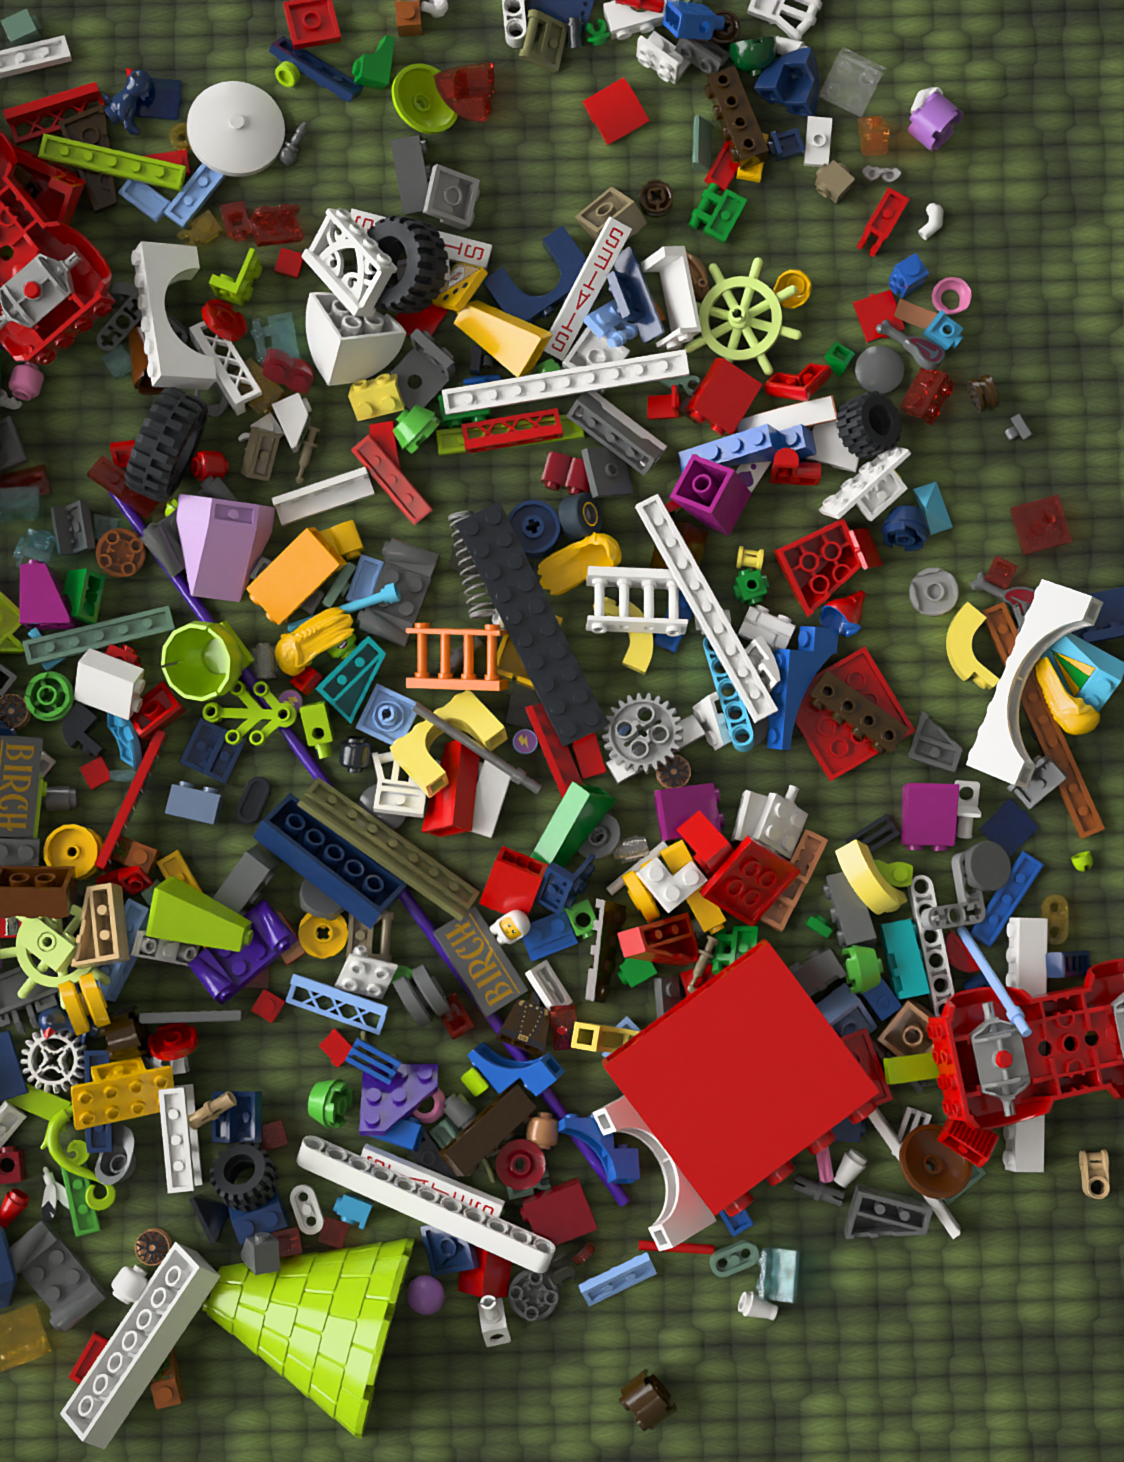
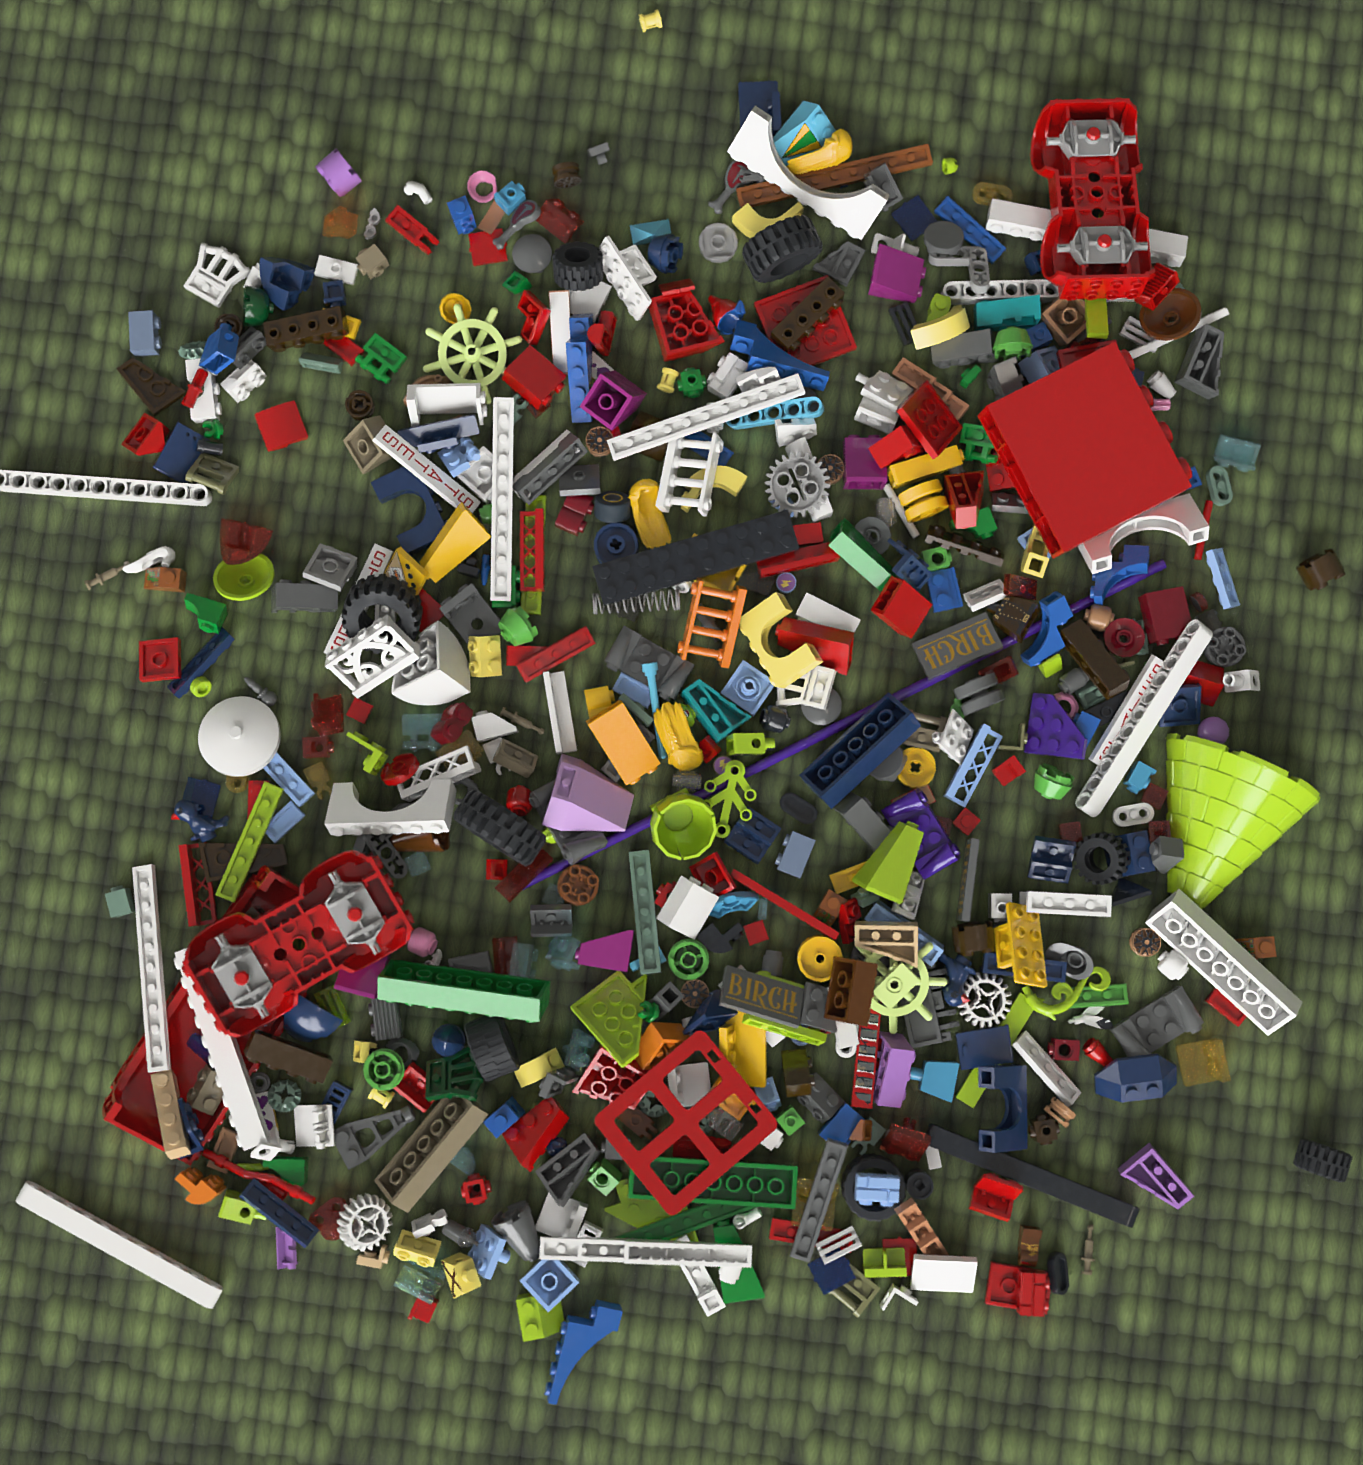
camera: 85 degrees left, 0 degrees up
yellow wheel [58,972,111,1036] -> none
green arch [63,569,106,624] -> none
red tile [148,1022,199,1061] -> none
tan pin [188,1091,237,1130] -> none
olive plate [297,777,480,921] -> none
blue tile [345,1037,402,1085] -> none
flat silver bar [412,702,542,794] -> none
white piece [489,910,530,945] -> none
white plate [636,857,707,913] -> none
red bracket [647,385,681,420] -> none
dark tan piece [687,936,719,993] -> none
white cone [738,1291,778,1320] -> none
dark grey pin [792,1174,845,1207] -> none
clear bracket [819,47,887,117] -> none
white arm [910,87,943,114] -> none
red tile [944,930,981,972] -> none
light blue bar [957,926,1032,1037] -> none
clear red plate [984,555,1018,590] -> none
clear red plate [1009,494,1072,556] -> none
dark blue slope [1045,950,1091,978] -> none
tan piece [1079,1149,1110,1199] -> none
none -> medium nougat wheel [586,426,613,457]
none -> black tyre [742,215,823,283]

